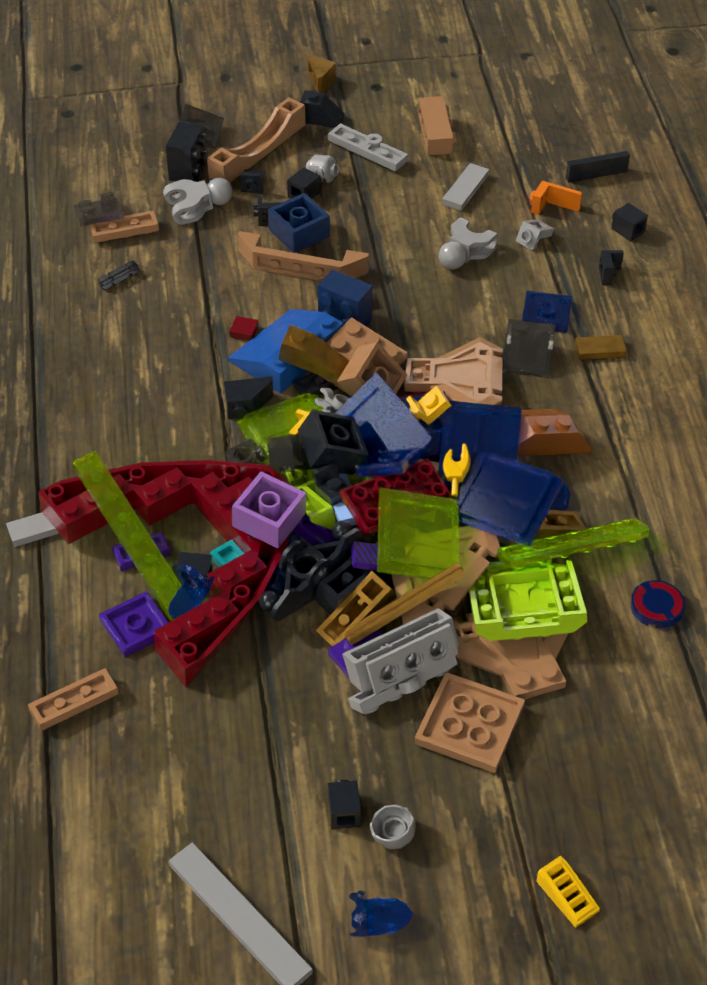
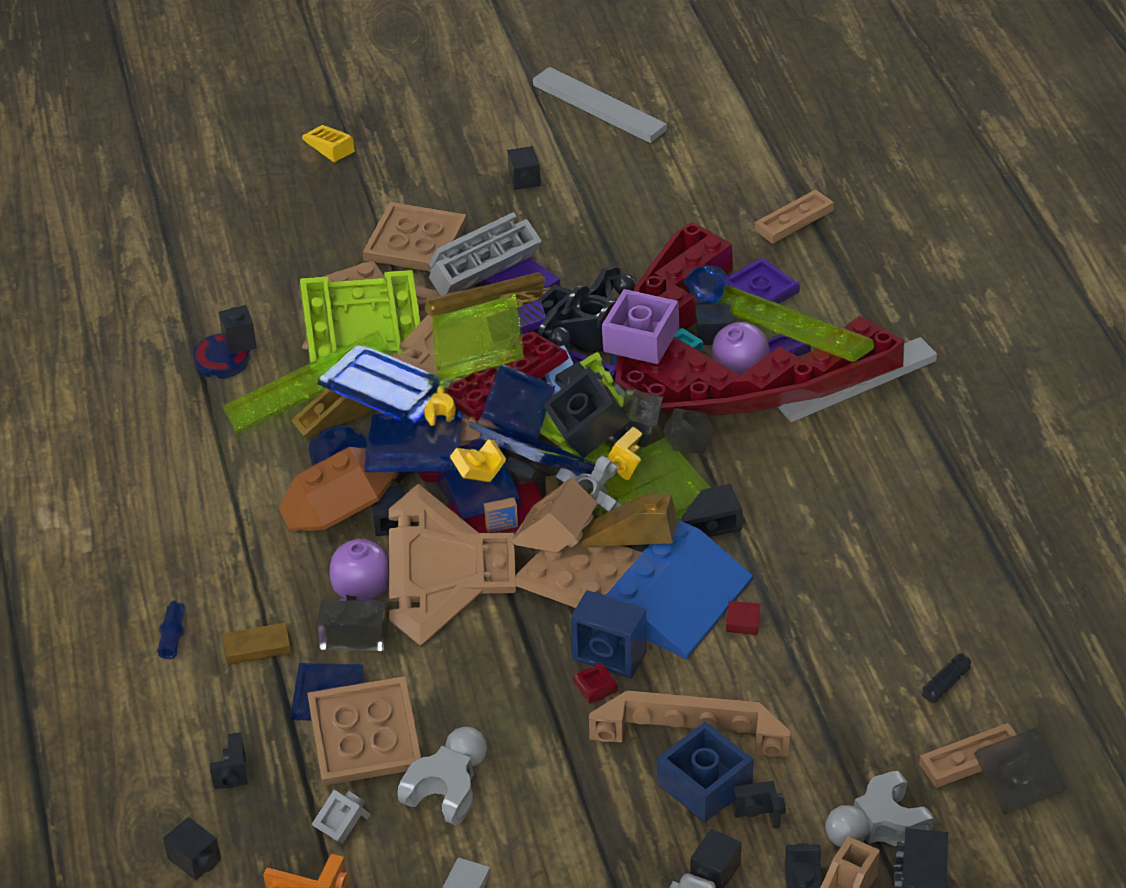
camera: 175 degrees right, 5 degrees down
clear blue piece [349,890,413,937] -> none
light grey hair [370,805,416,850] -> none
none -> clear blue axle [157,601,186,660]
none -> black brick [218,305,257,355]
none -> medium nougat plate [307,676,421,786]
none -> medium lavender cylinder [329,539,389,601]
none -> medium nougat tile [484,498,518,533]
none -> medium lavender cylinder [712,322,770,375]

